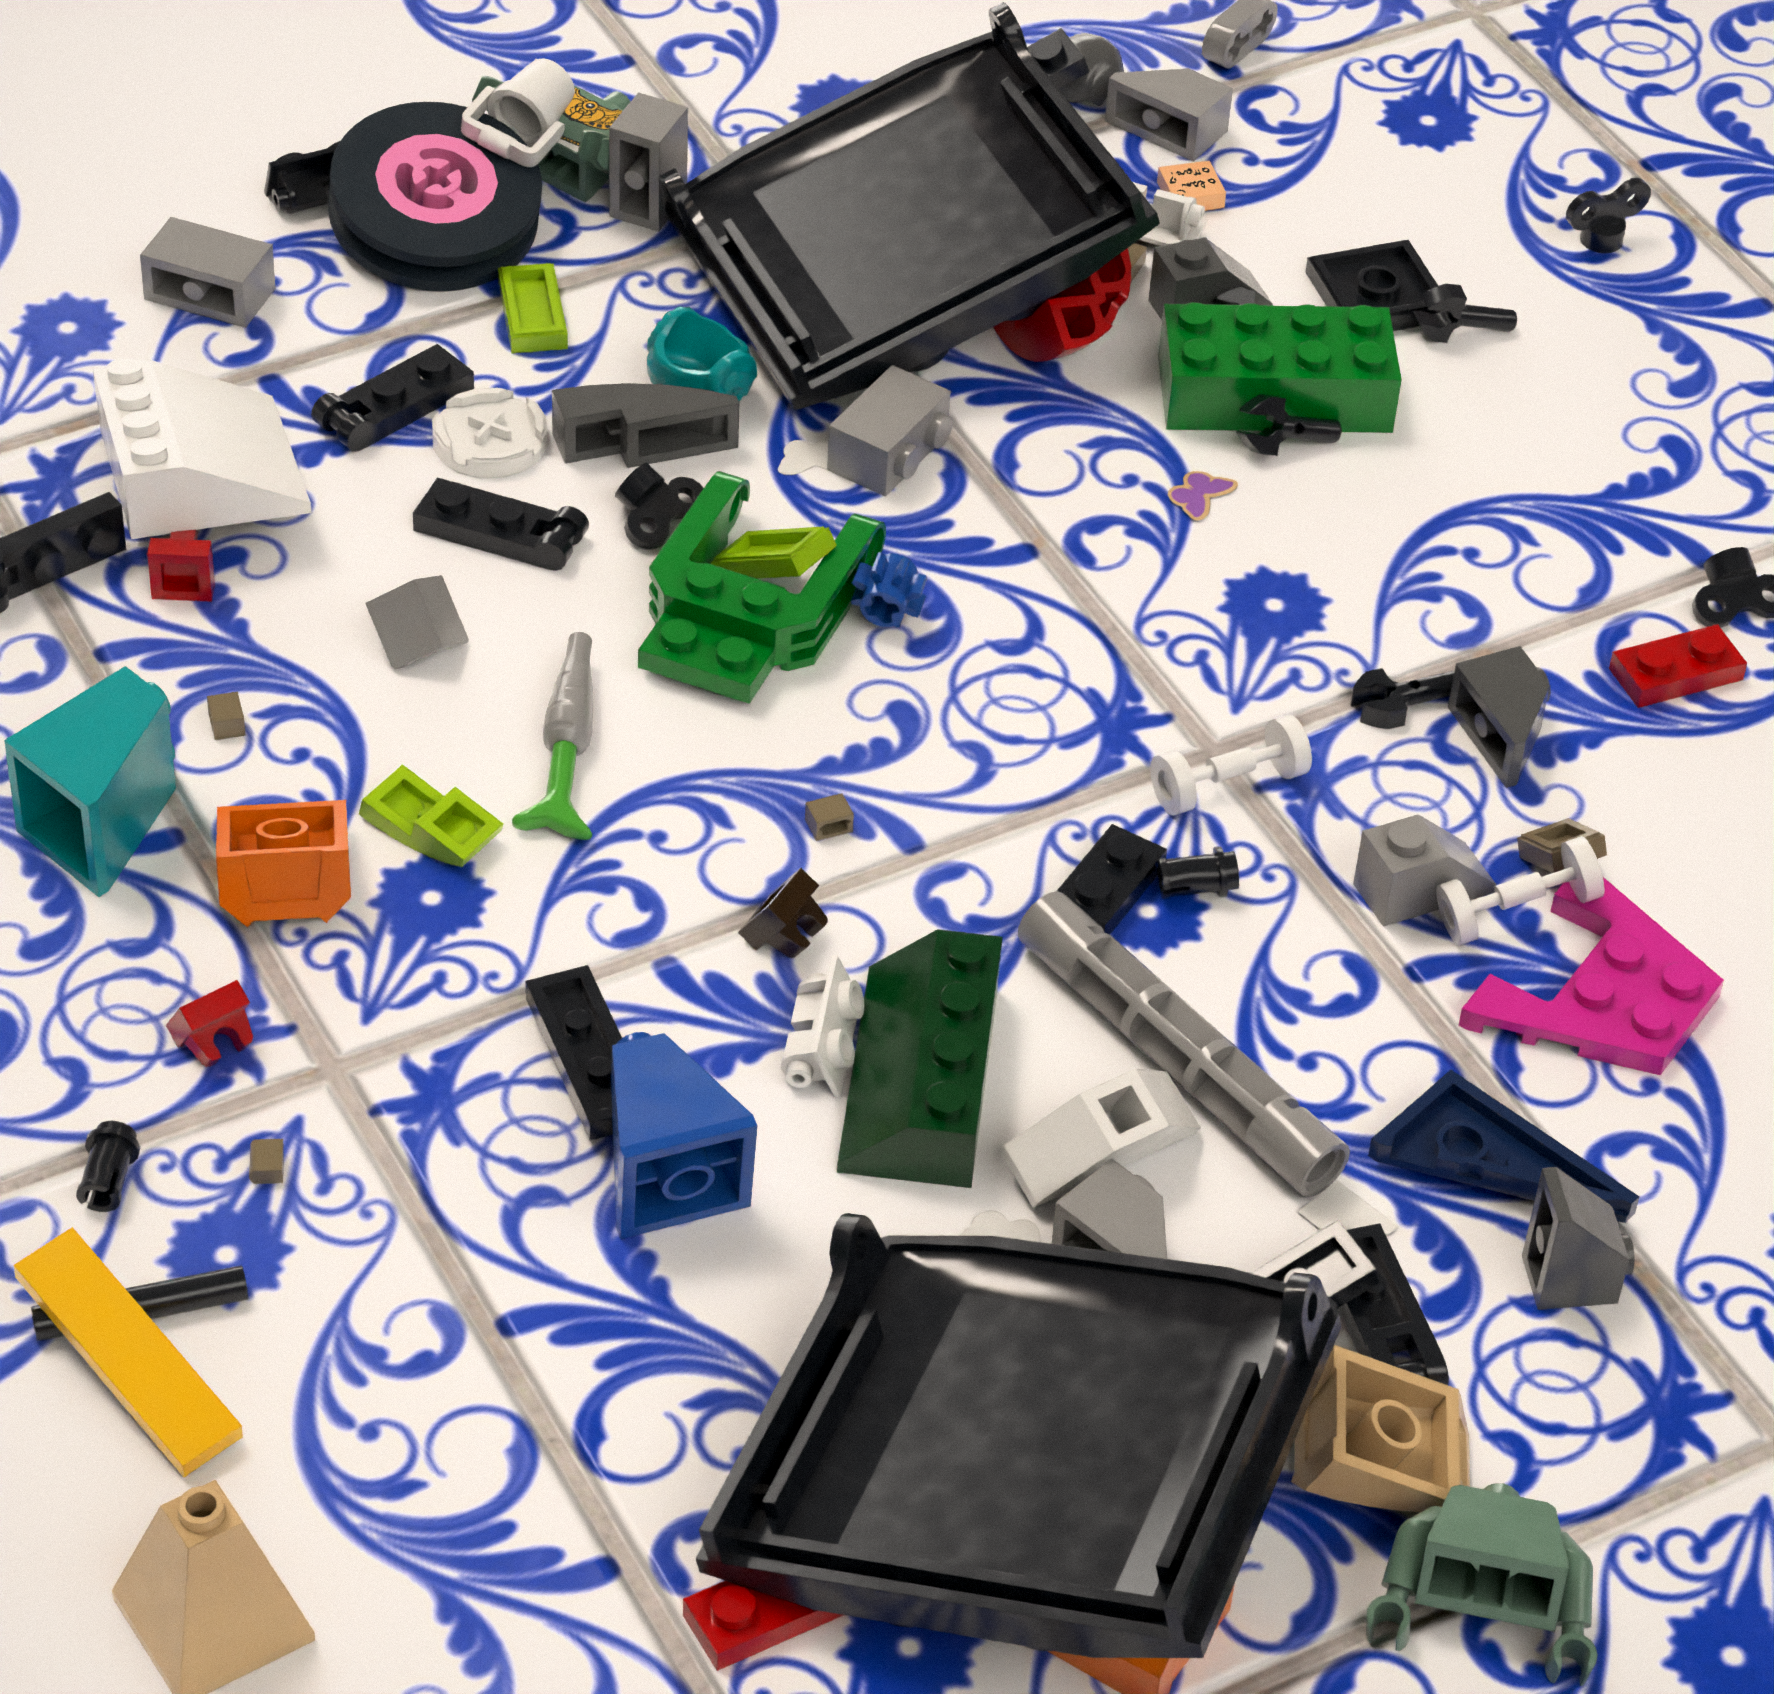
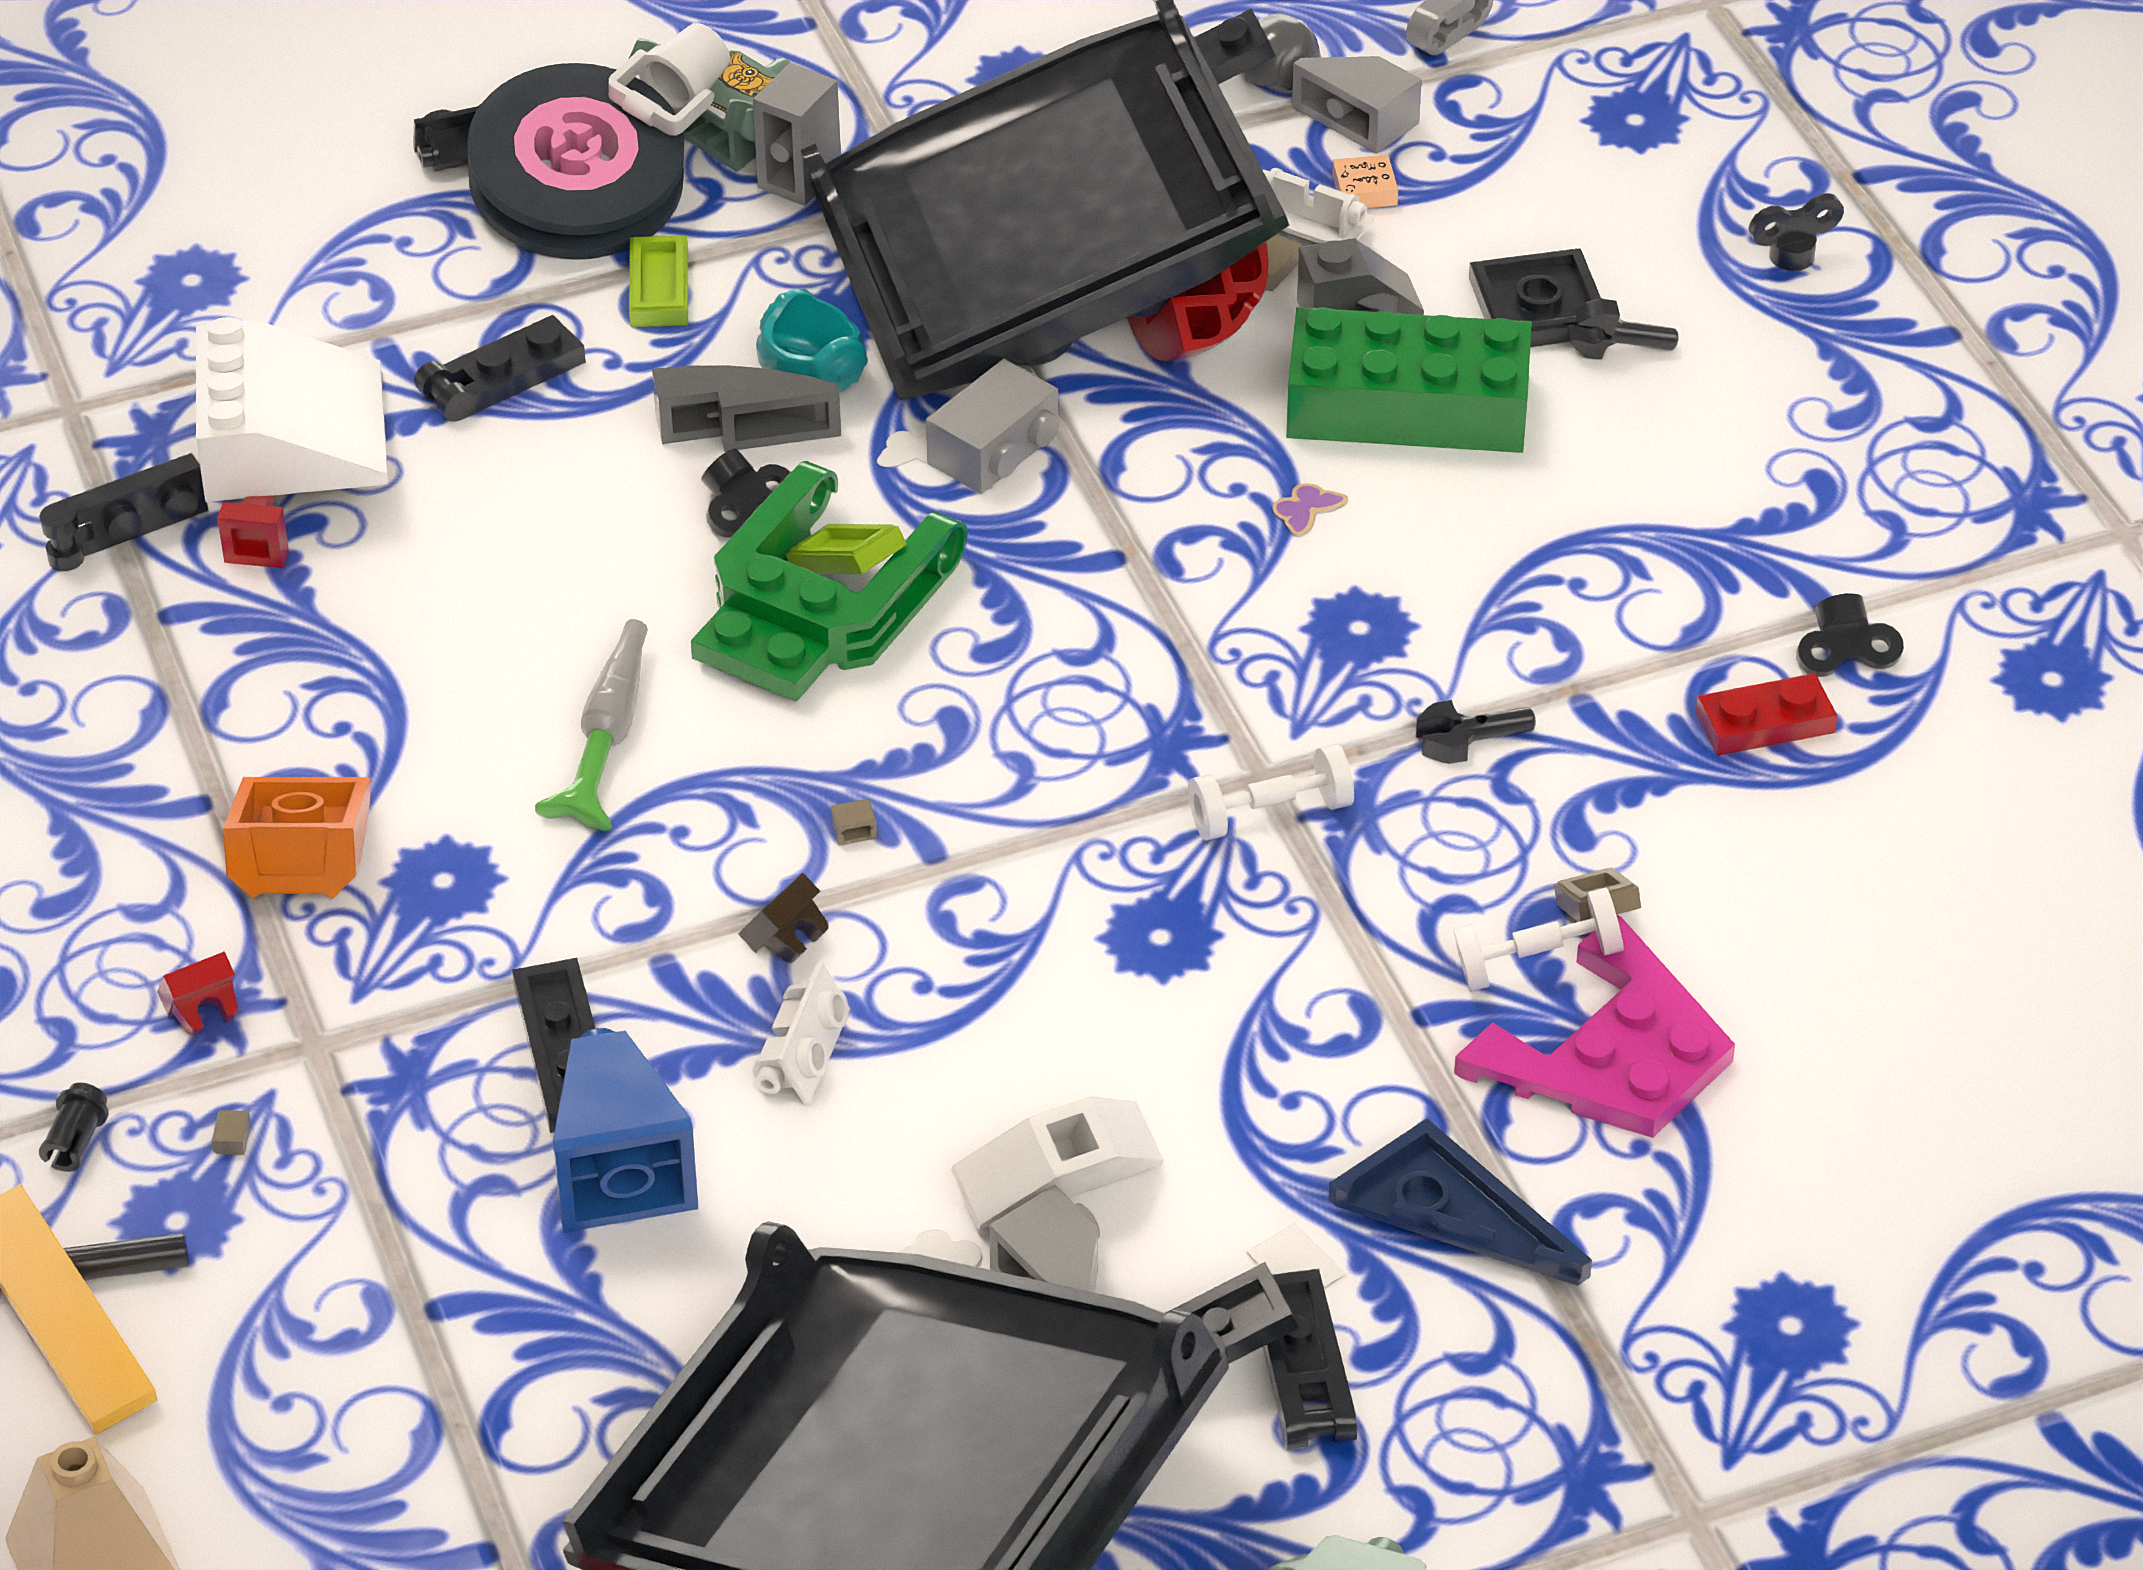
camera: 10 degrees right, 0 degrees up
teal slope [4,666,176,897] -> none
light grey brick [140,217,276,328] -> none
dark tan piece [207,691,246,740] -> none
lime slope [359,764,504,867] -> none
light grey panel [365,575,469,669] -> none
black plate [413,477,589,571] -> none
white tile [432,388,547,478] -> none
dark green slope [837,929,1003,1188] -> none
blue gear [851,552,927,628] -> none
light grey piece [1018,891,1350,1198] -> none
black plate [1057,824,1167,934] -> none
black pin [1157,846,1239,899] -> none
black bar [1236,394,1342,456] -> none
tan slope [1291,1345,1470,1512] -> none
light grey slope [1353,814,1496,927] -> none
dark grey slope [1448,646,1551,788] -> none
dark grey slope [1522,1167,1635,1310] -> none

